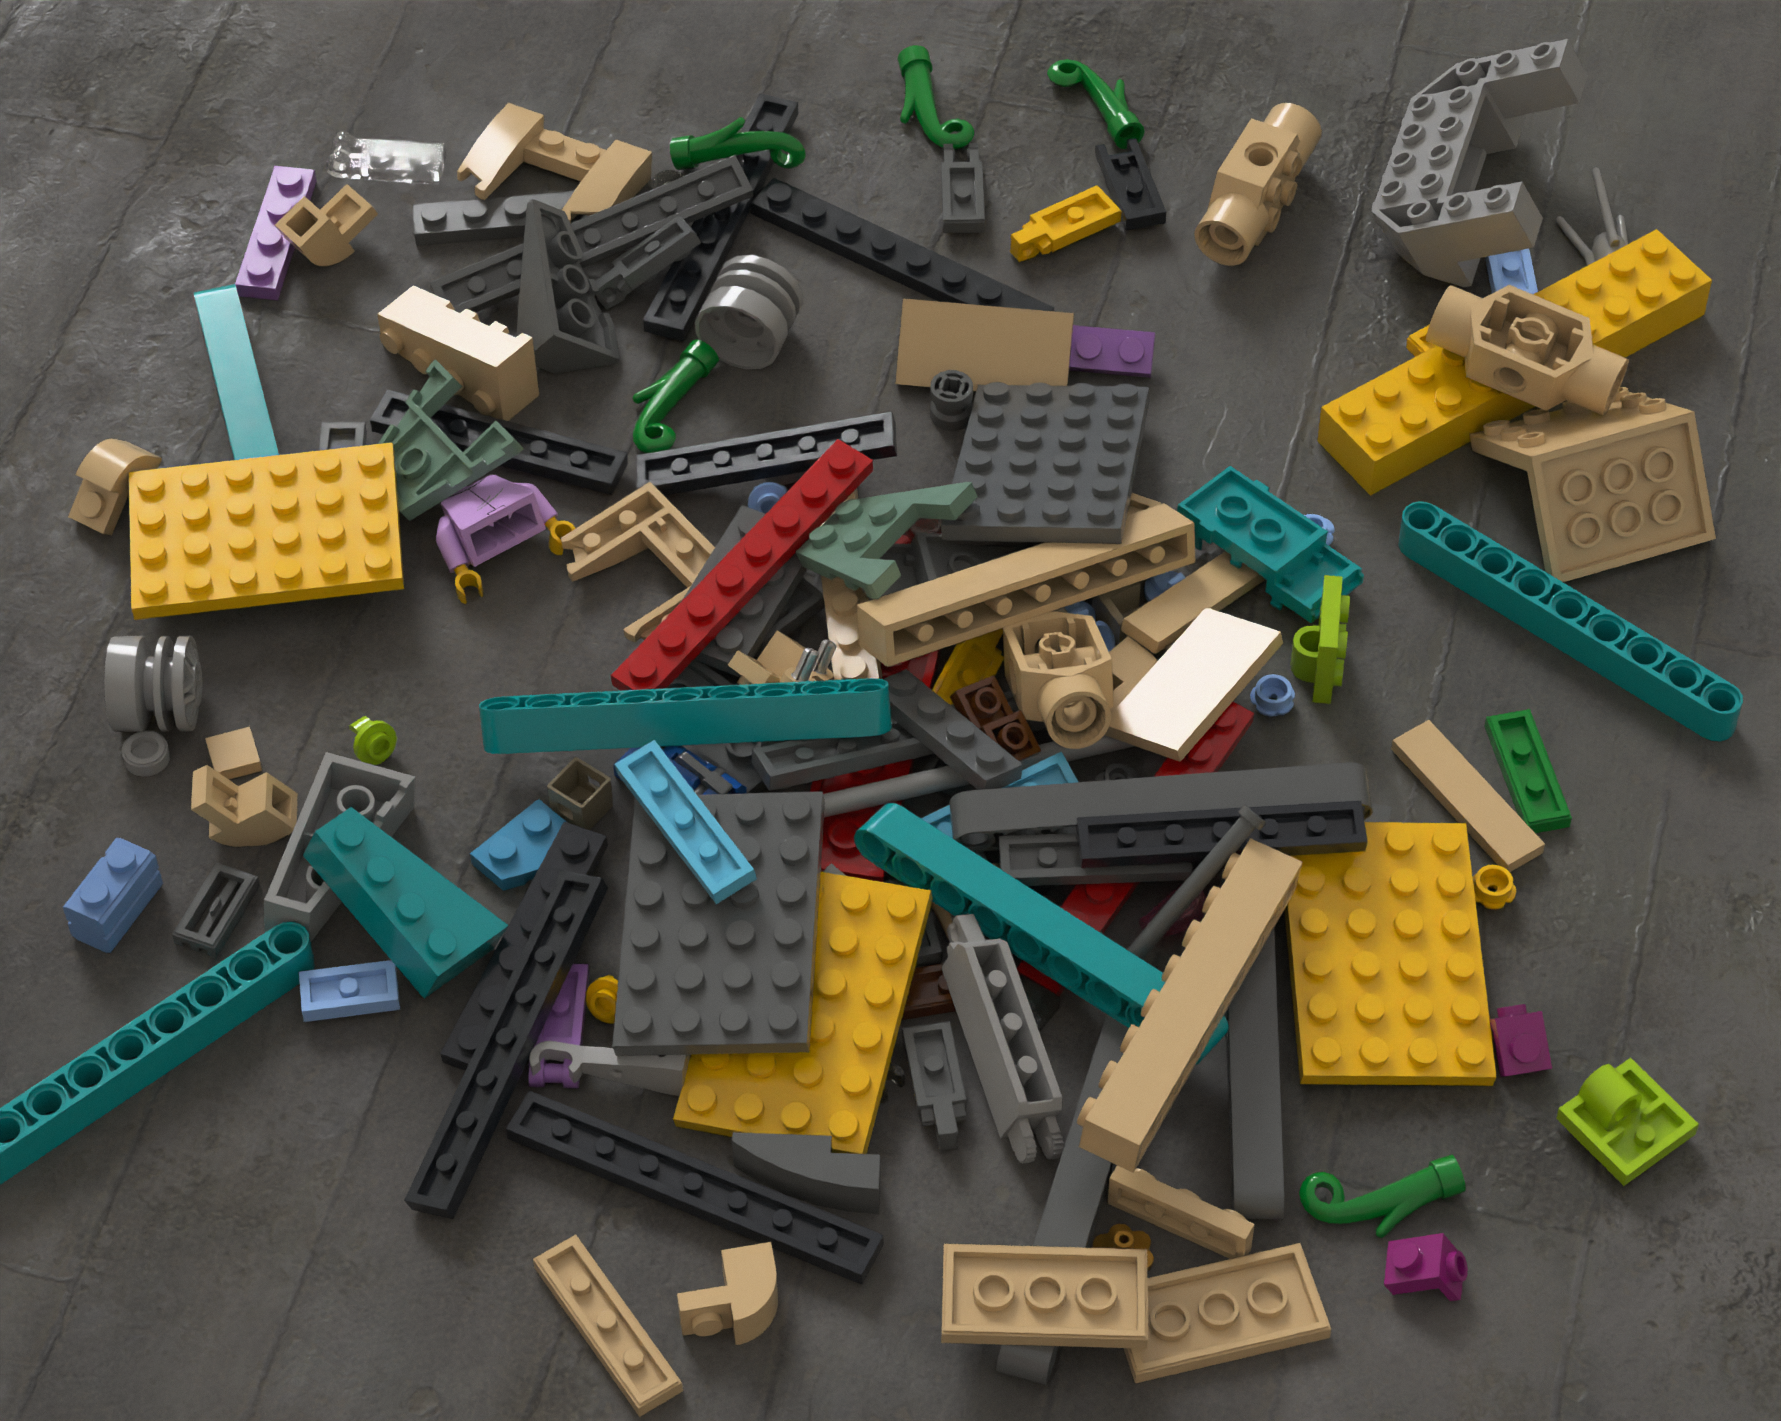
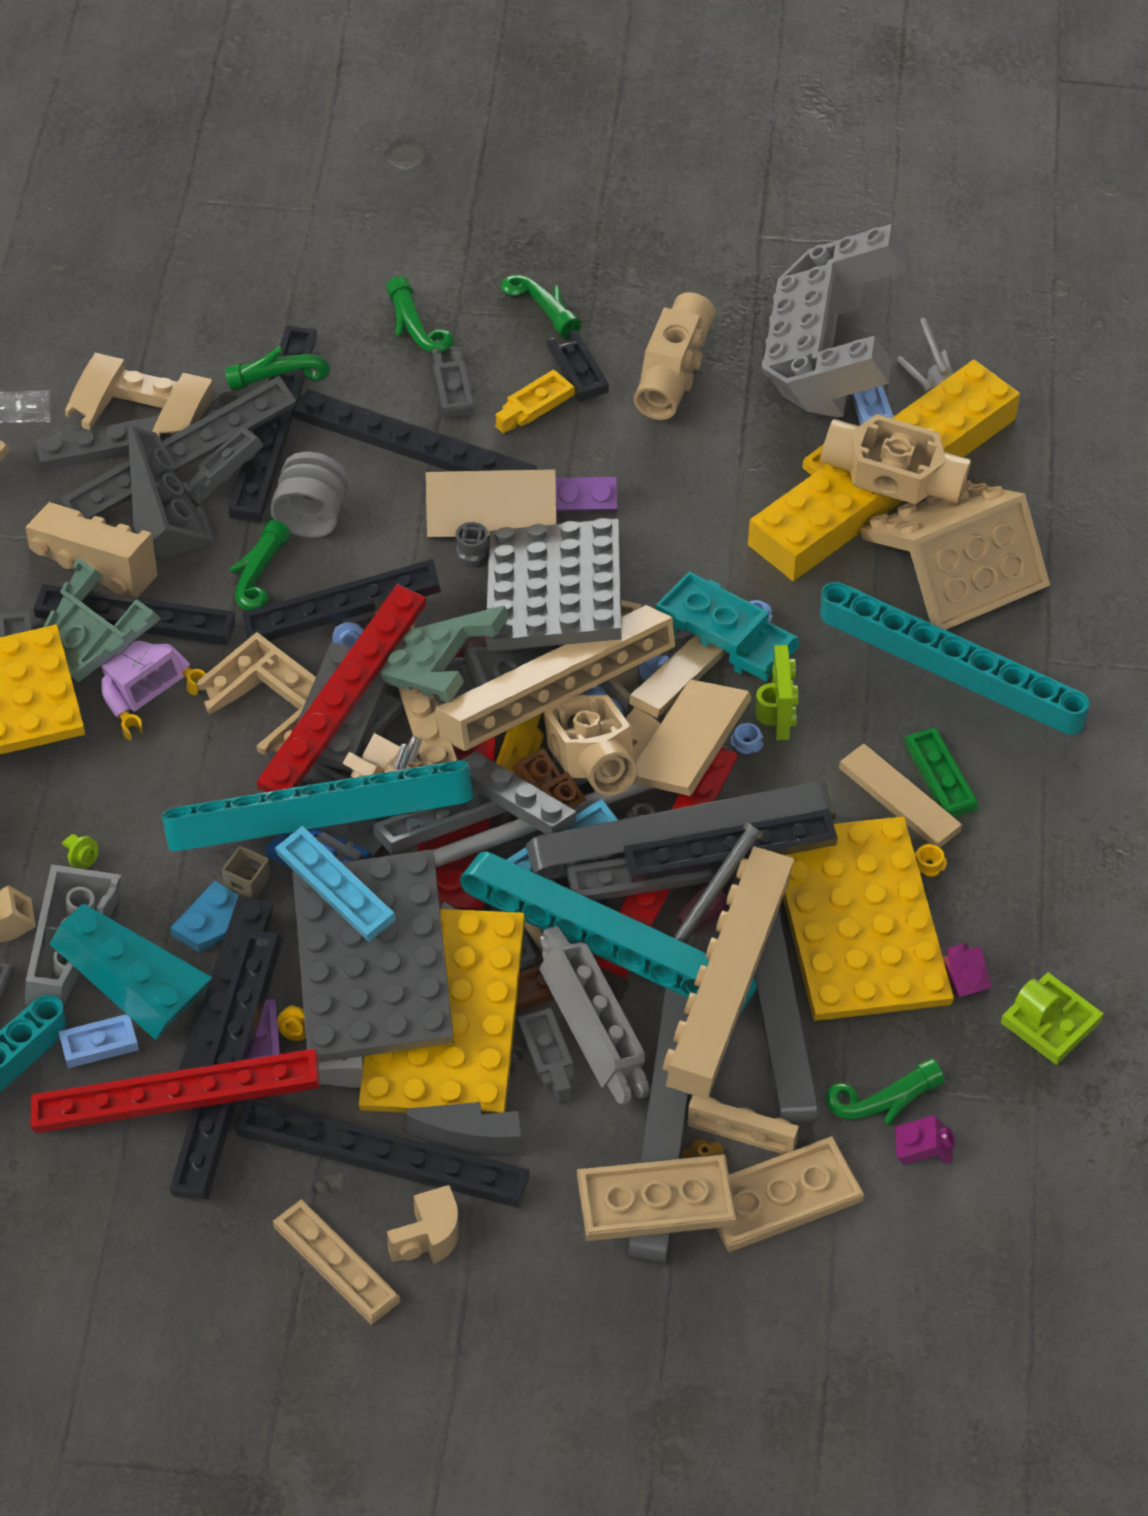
camera: 10 degrees left, 0 degrees up
none -> red plate [31,1049,320,1134]

